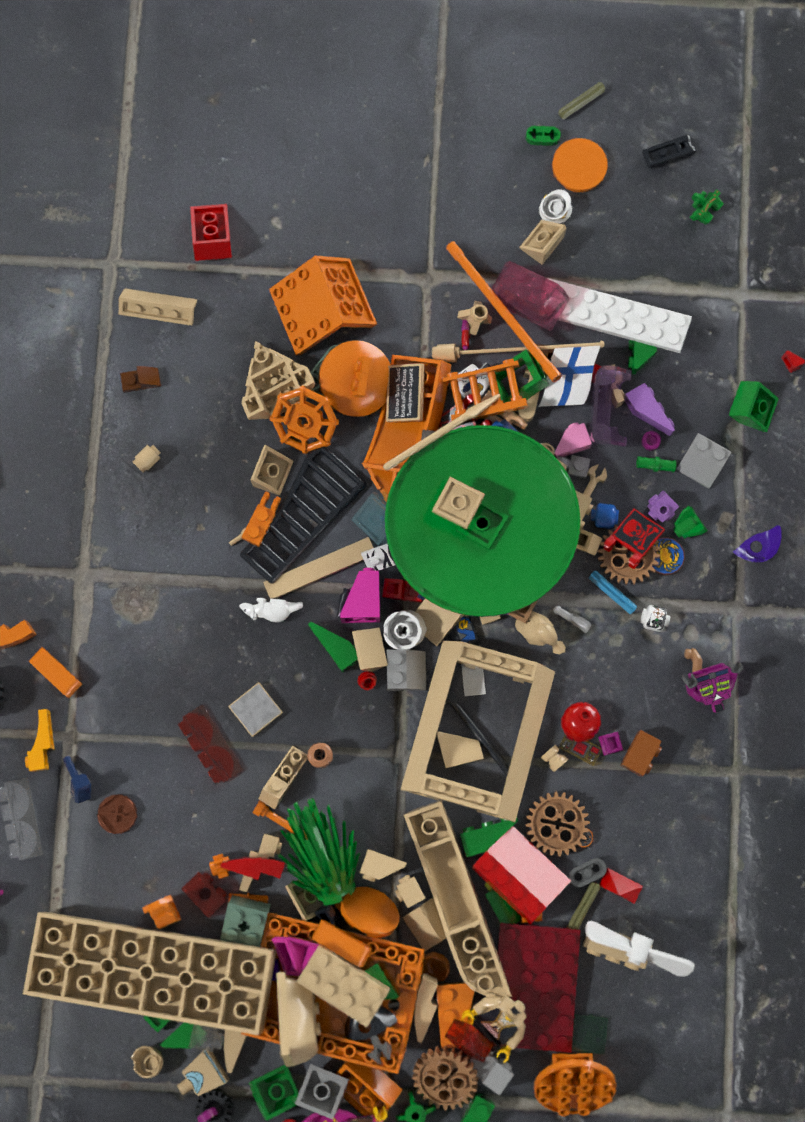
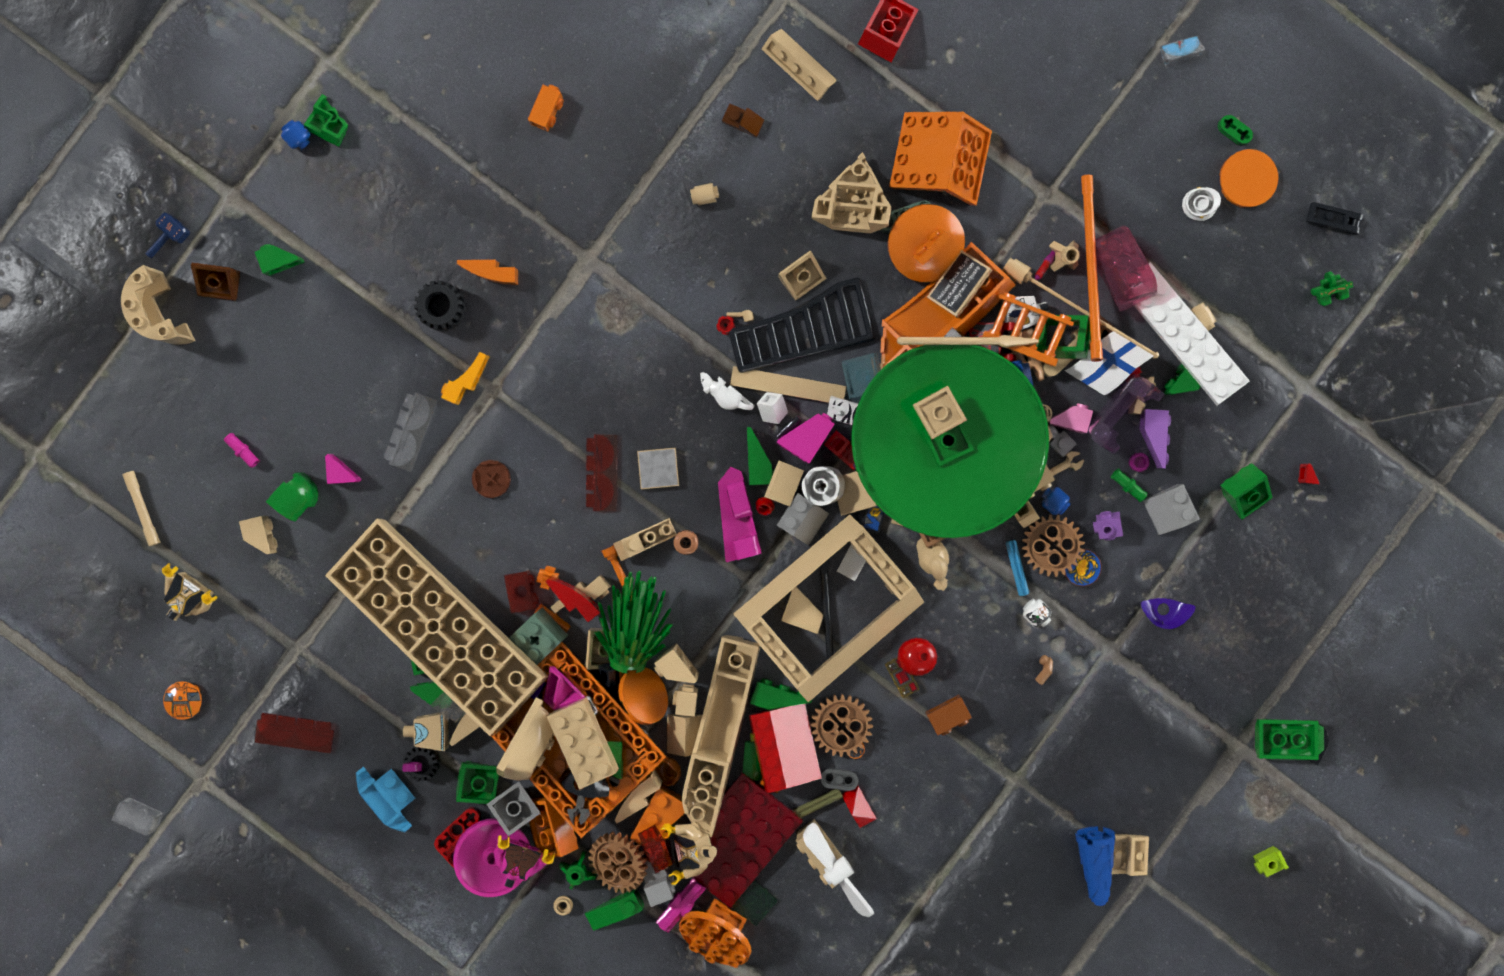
camera: 40 degrees right, 10 degrees up
orange beam [29,647,82,698] -> none
dark blue piece [63,756,91,804] -> none
tan hair [131,1046,163,1079] -> none
orange piece [142,895,182,929] -> none
orange hinge [241,491,281,547] -> none
orange plate [270,386,339,454] -> none
orange beam [312,919,372,968] -> none
tan slope [520,220,567,265] -> none
tan wheel [541,745,568,772] -> none
light grey piece [553,606,591,633] -> none
olive axle [558,82,605,119] -> none
magenta tile [598,732,623,756] -> none
flag [603,509,665,569] -> none
green brick [673,506,708,539] -> none
torso [682,660,743,712] -> none
none -> dark pink piece [656,877,706,933]
none -> red plate [716,316,735,335]
none -> dark pink panel [718,467,762,562]
none -> white panel [757,392,788,424]
none -> slope [1160,35,1205,65]
none -> tan brick [1190,302,1217,331]

